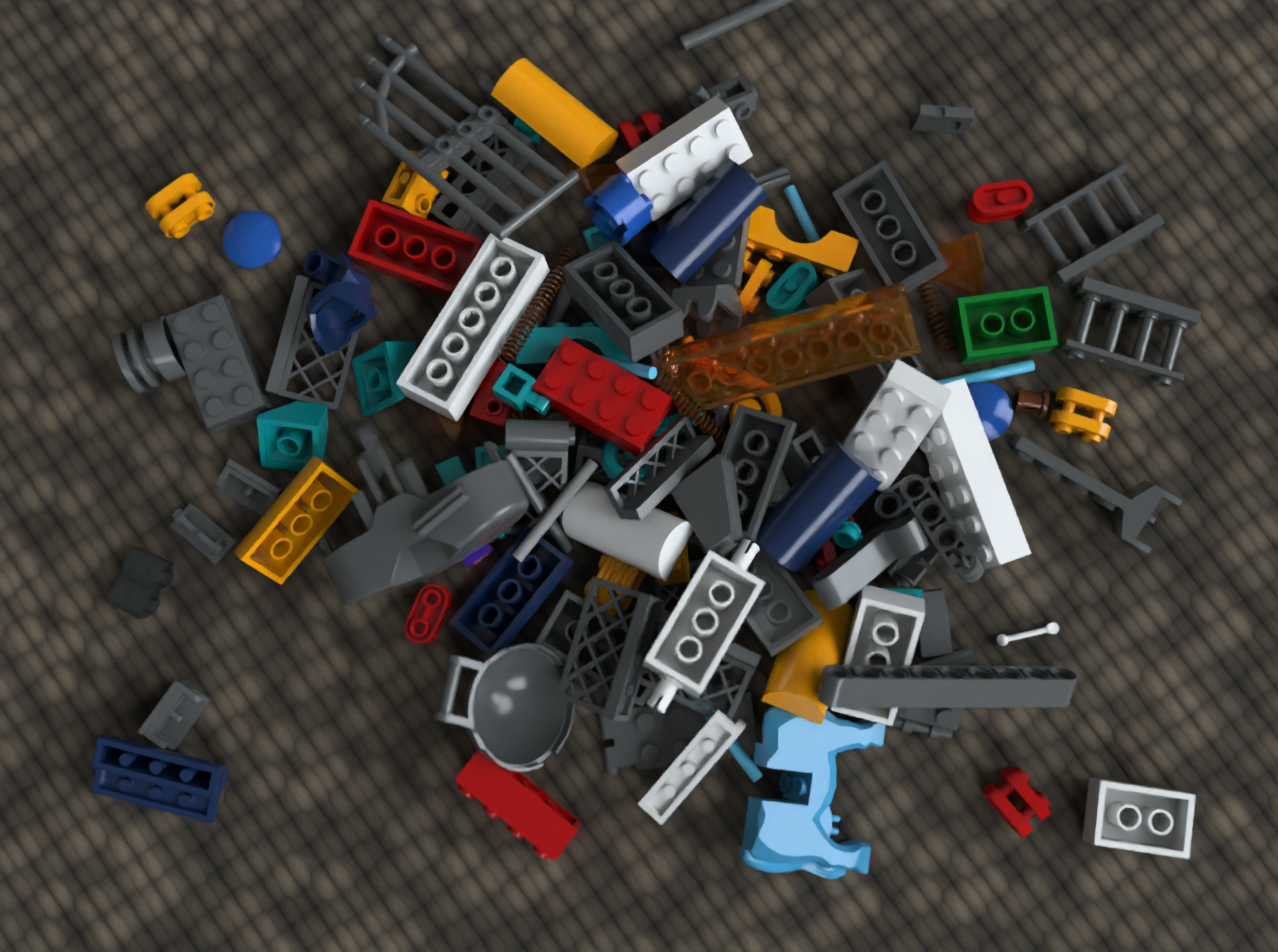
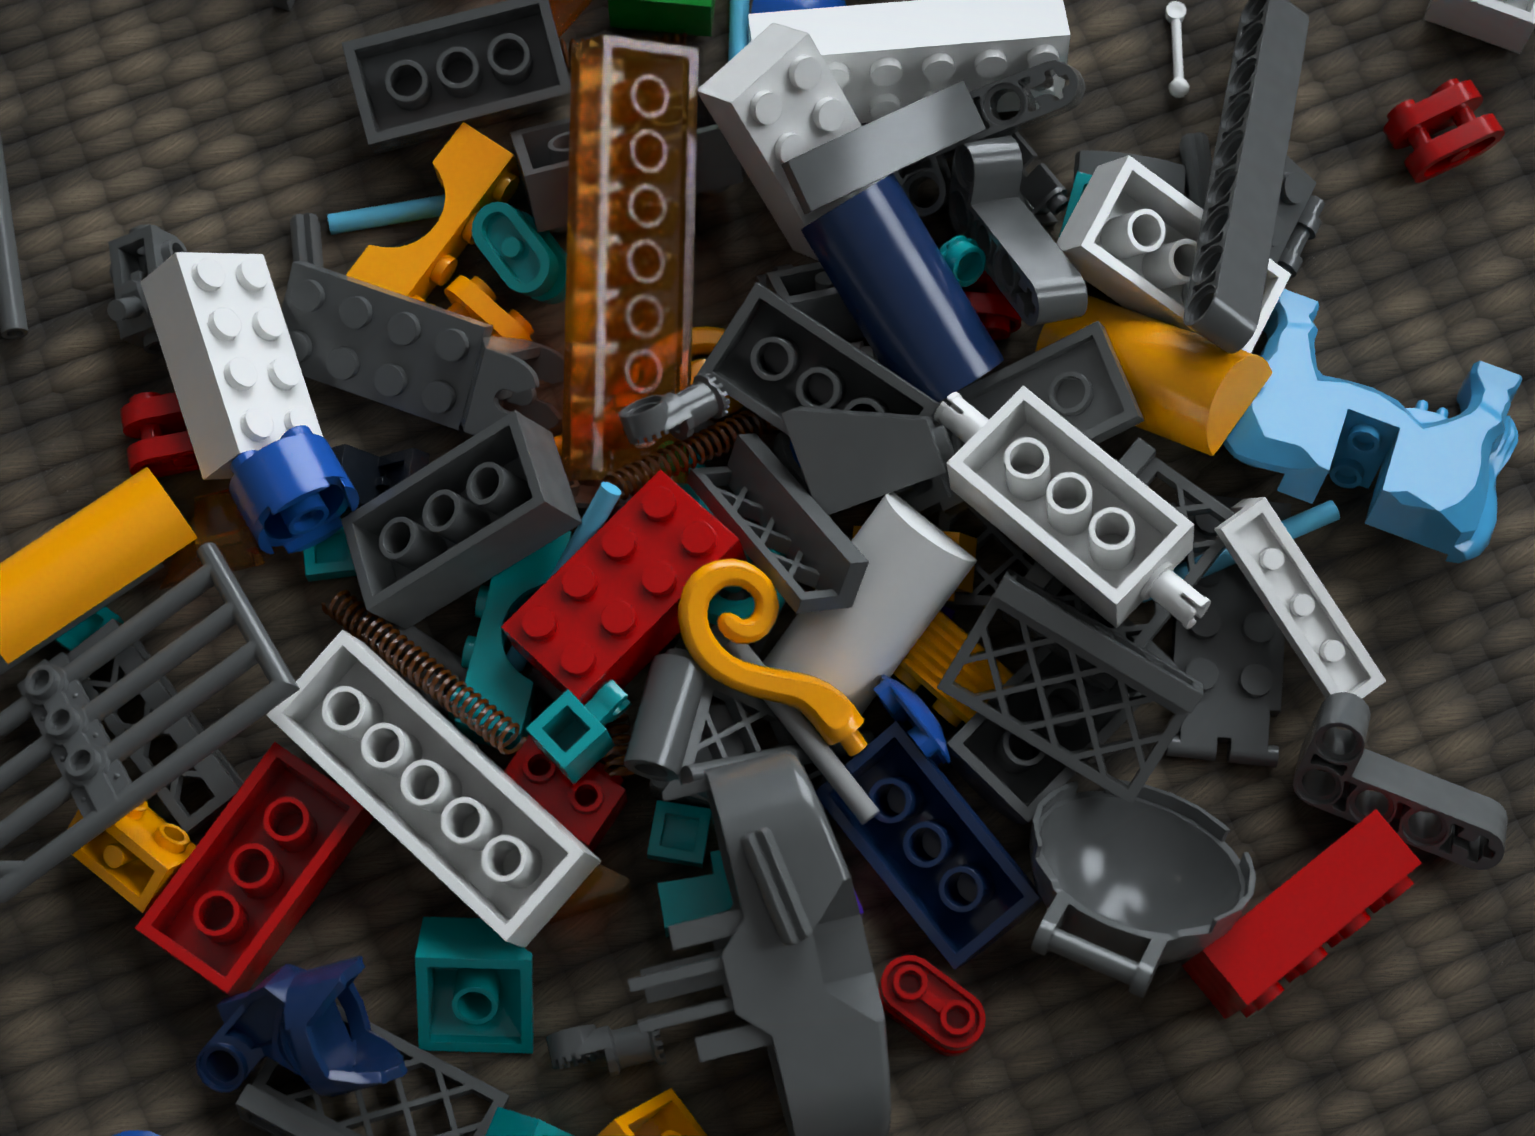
camera: 80 degrees left, 10 degrees down
dark blue brick [646,158,769,284] -> none
none -> dark grey connector [618,371,730,445]
none -> light orange plant [678,558,868,757]
none -> slope [781,80,986,215]
none -> blue dish [873,674,951,765]
none -> dark grey beam [1293,692,1508,870]

